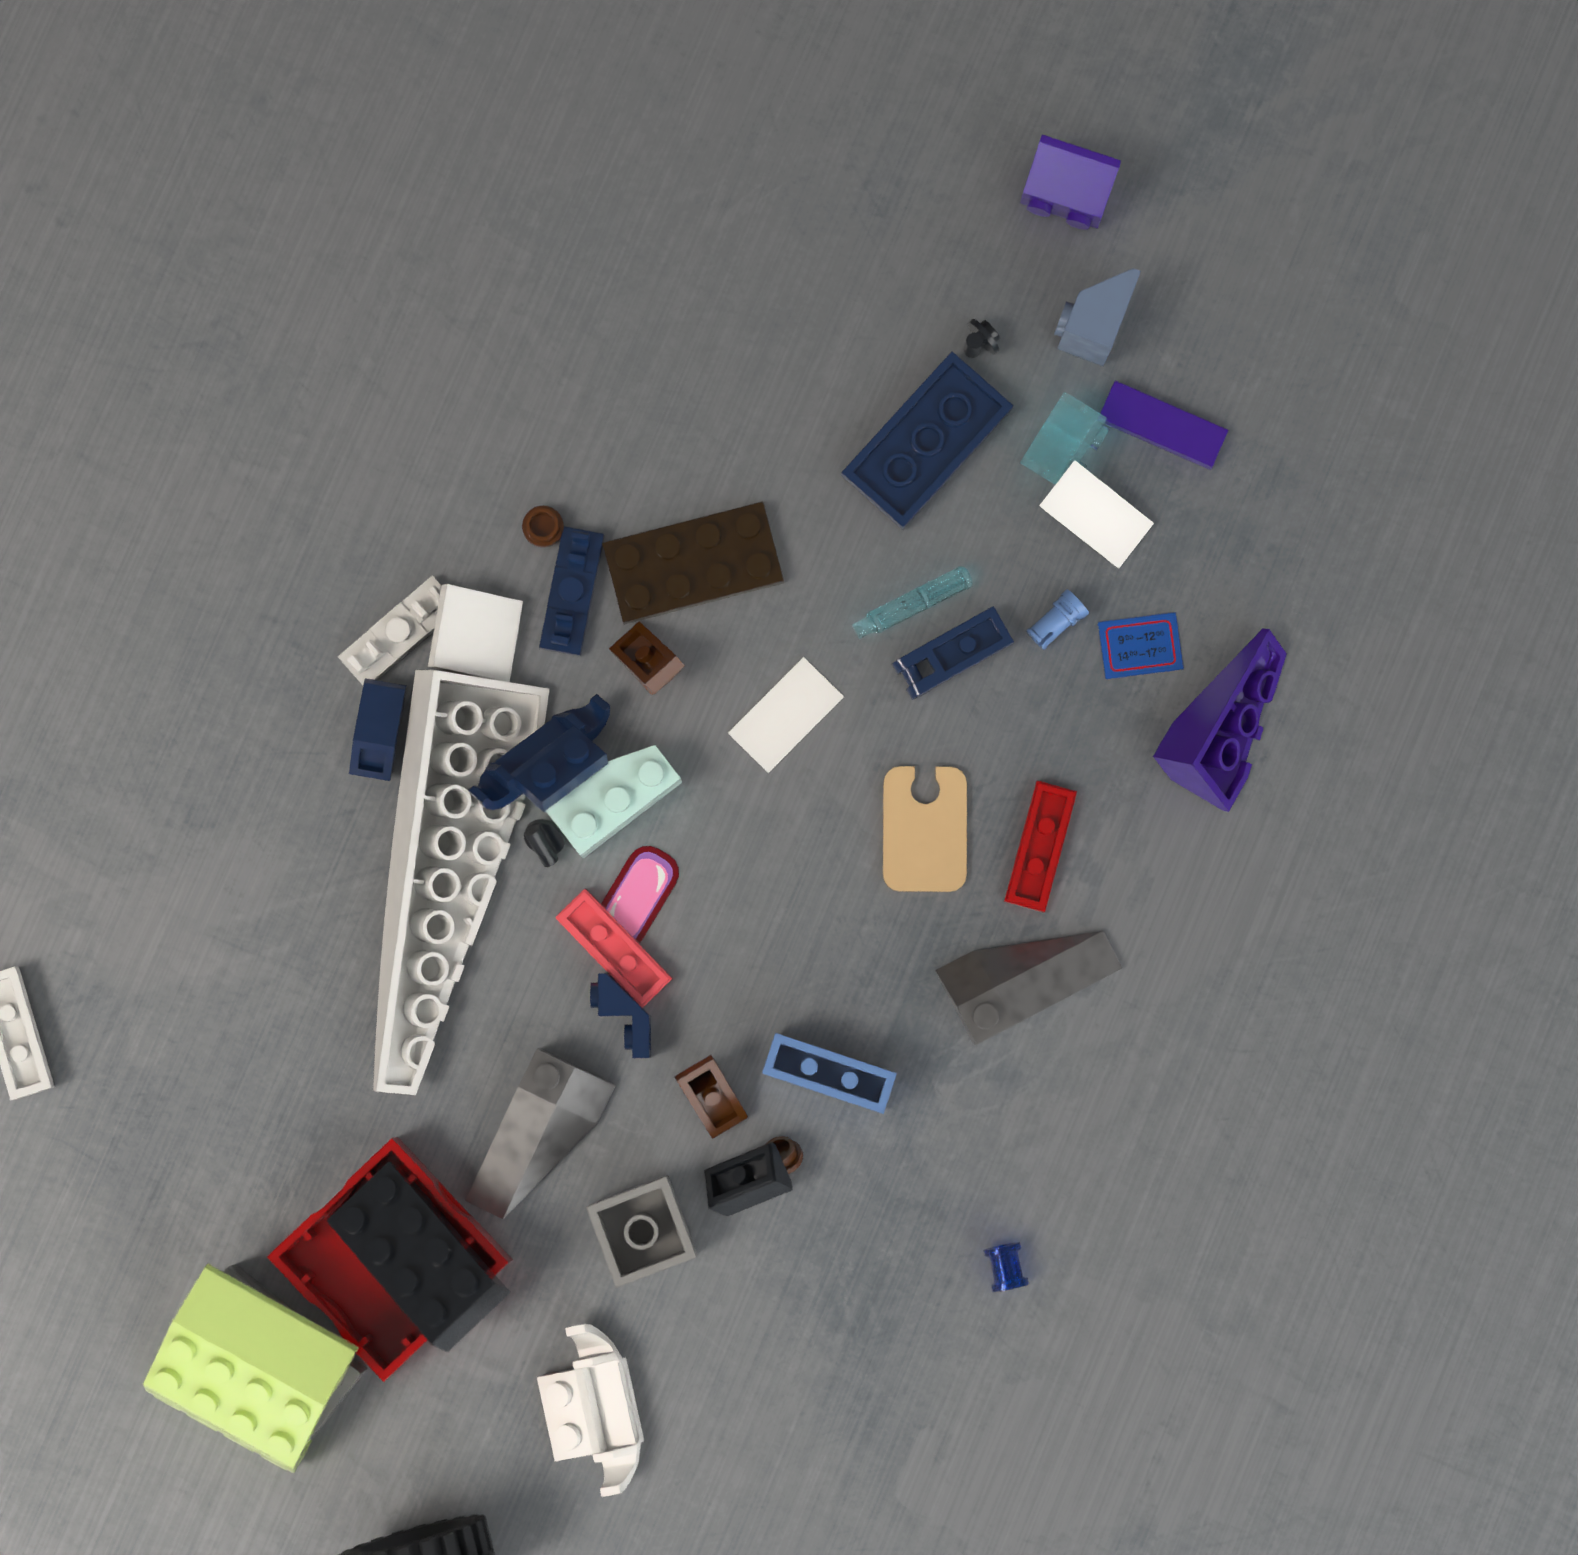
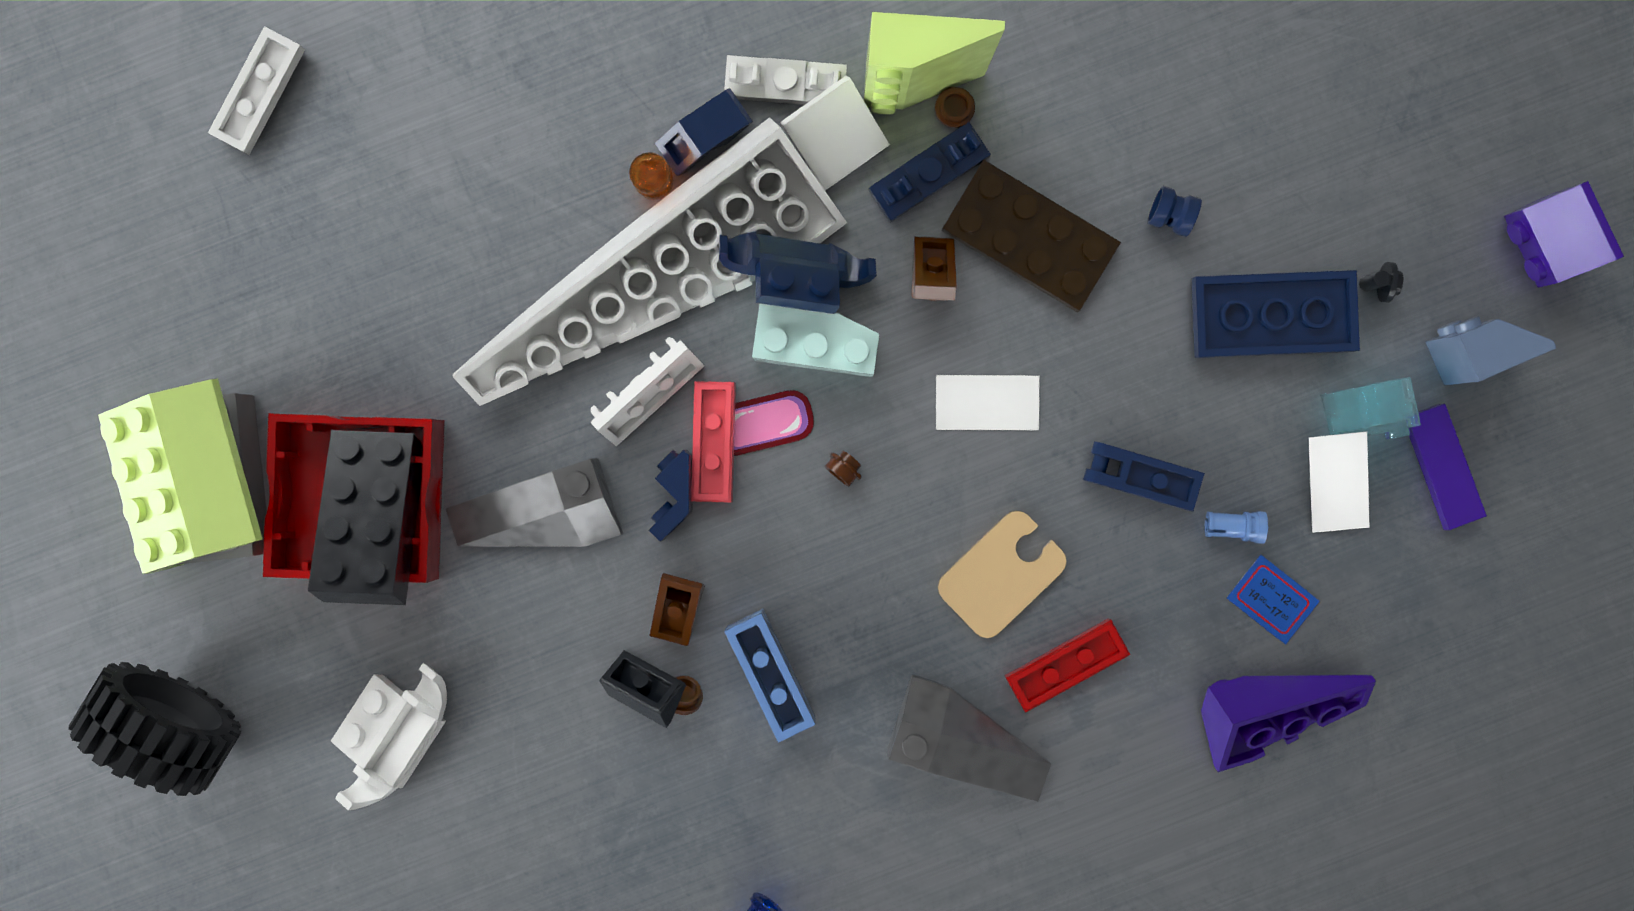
camera: 50 degrees right, 5 degrees up
black plate [524,819,566,867] -> none
light grey brick [586,1175,698,1288] -> none
clear light blue piece [852,566,973,639] -> none
none -> white plate [591,337,704,447]
none -> clear orange wheel [629,152,674,200]
none -> reddish brown plate [825,450,862,487]
none -> yellowish green slope [864,12,1005,114]
none -> dark blue wheel [1148,185,1202,237]

